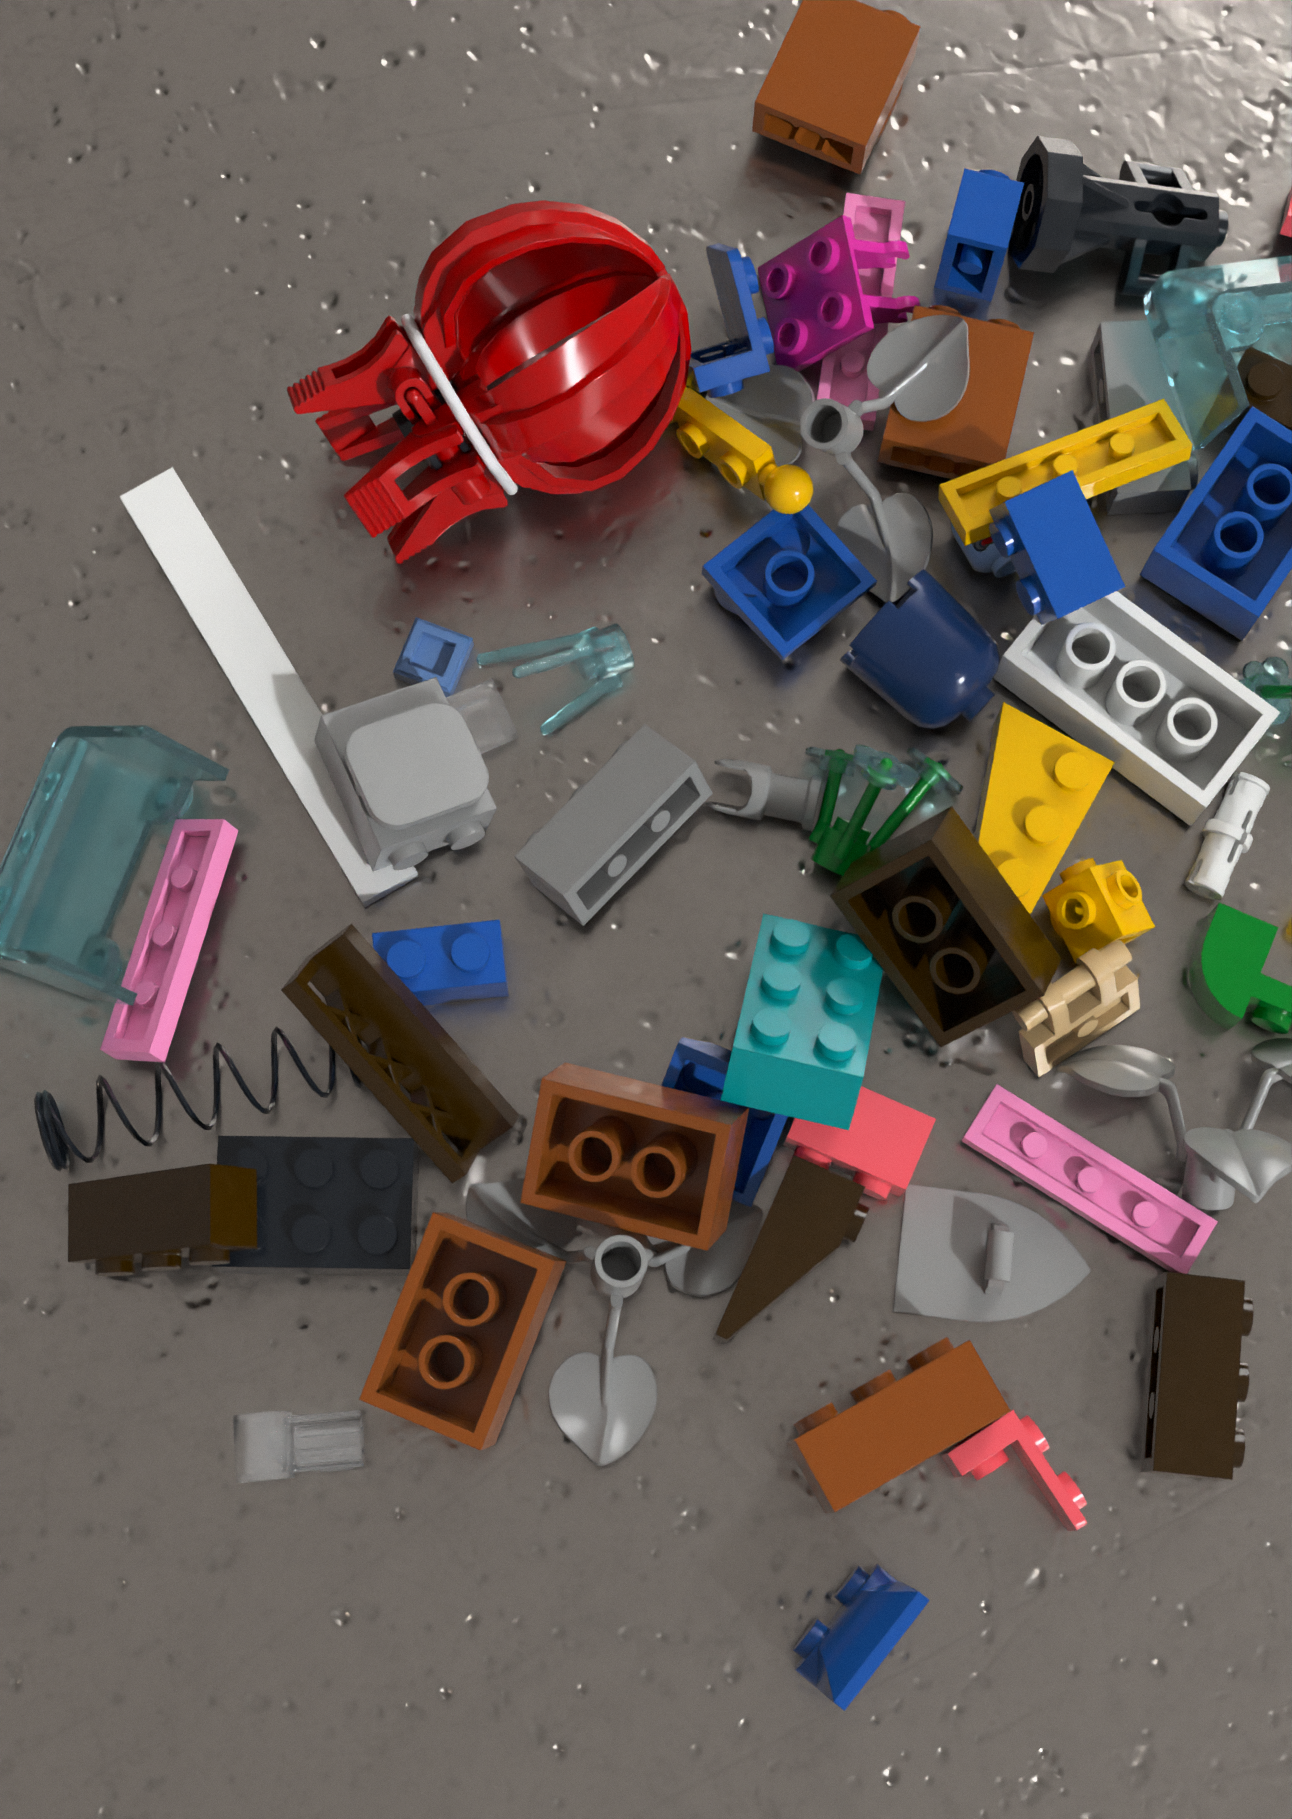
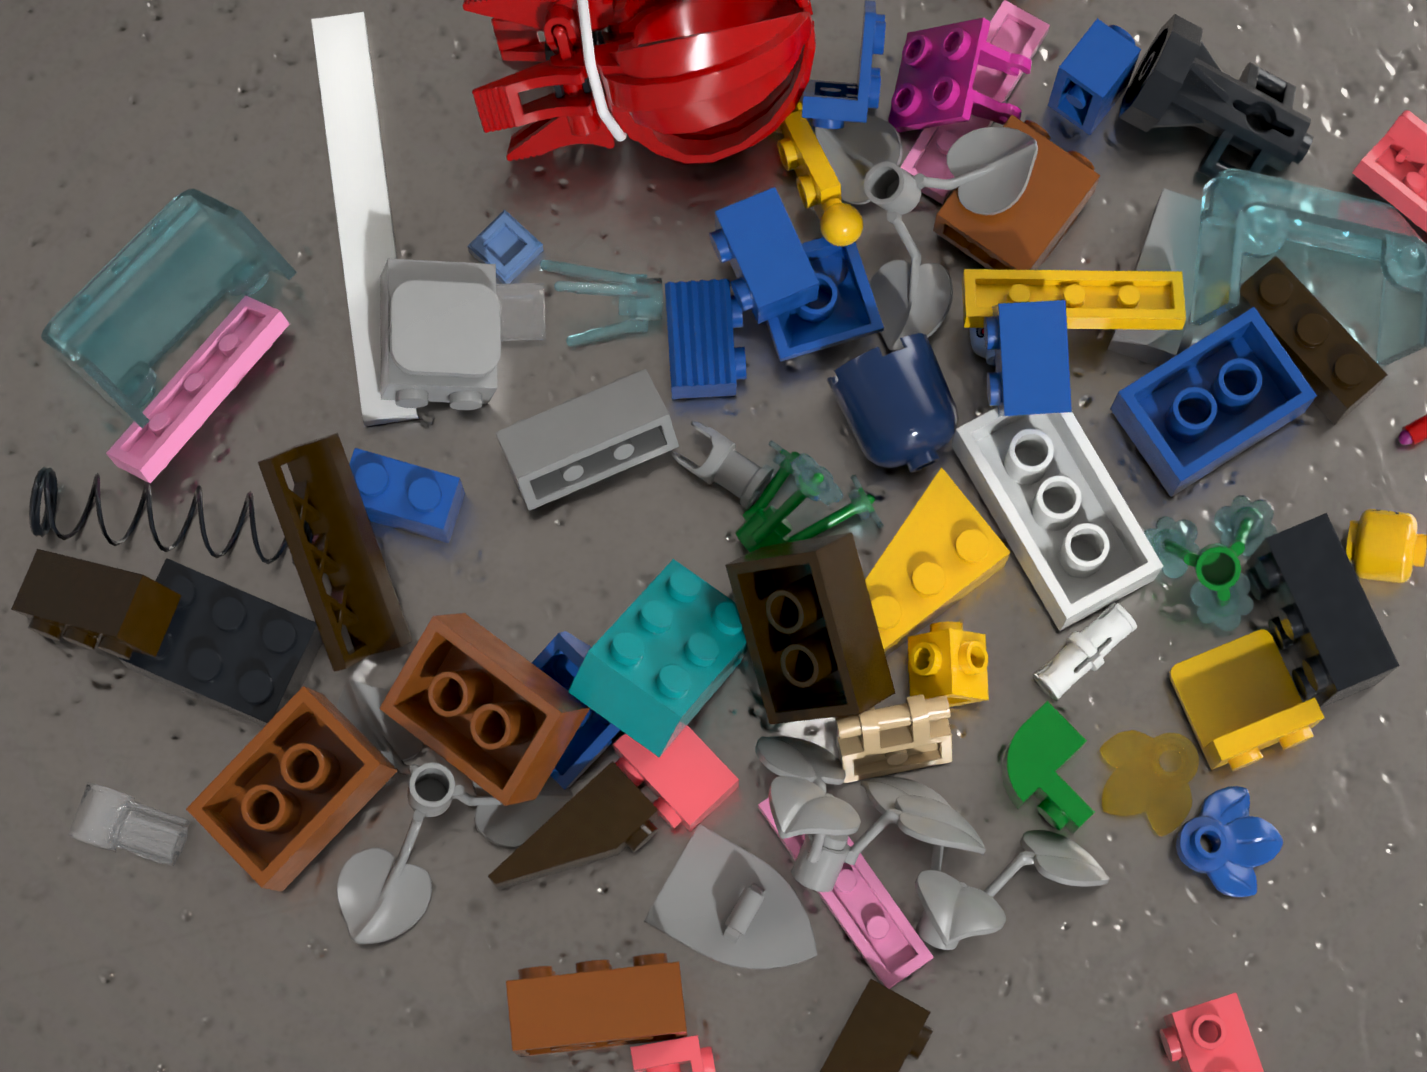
camera: 25 degrees right, 0 degrees up
none -> blue brick [665,278,747,399]
none -> blue brick [709,187,819,324]
none -> light grey plant [755,736,986,892]

